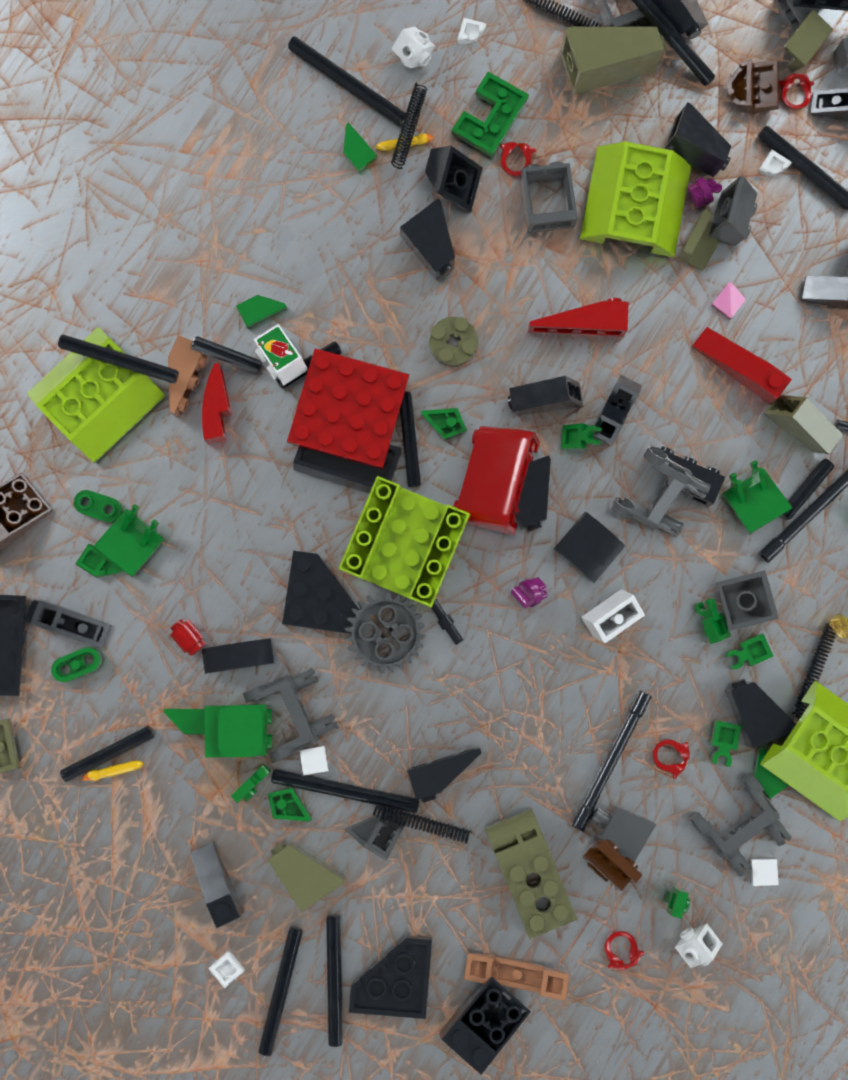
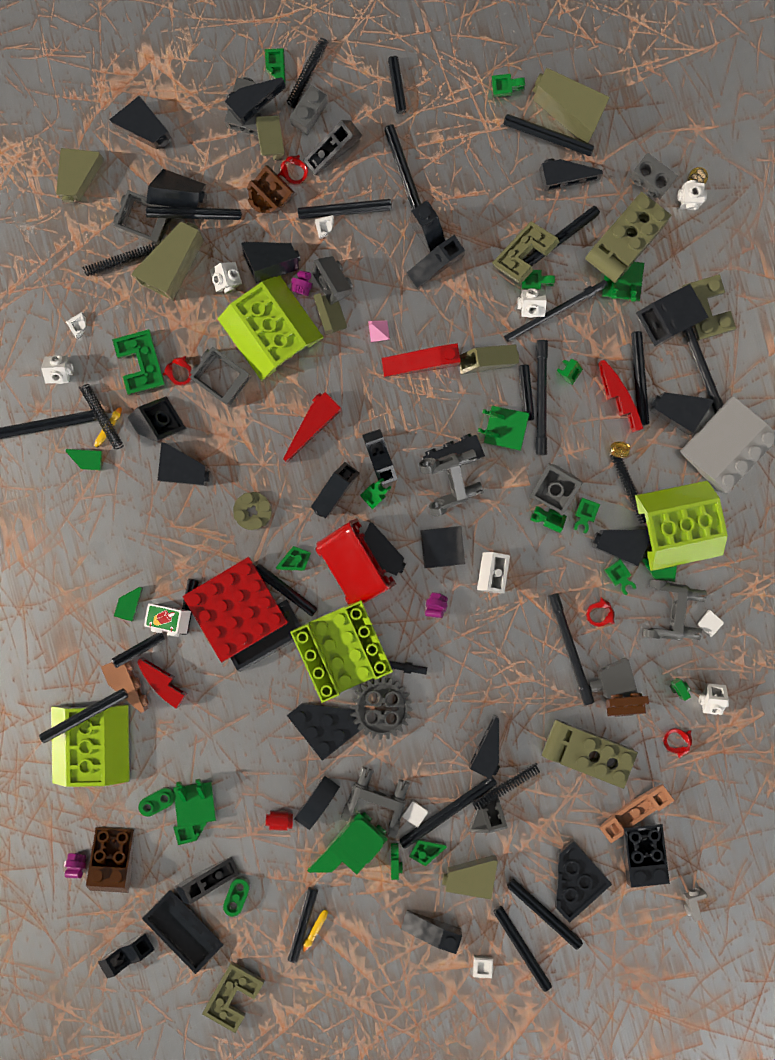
camera: 45 degrees left, 5 degrees up
none -> white brick [210,262,242,294]

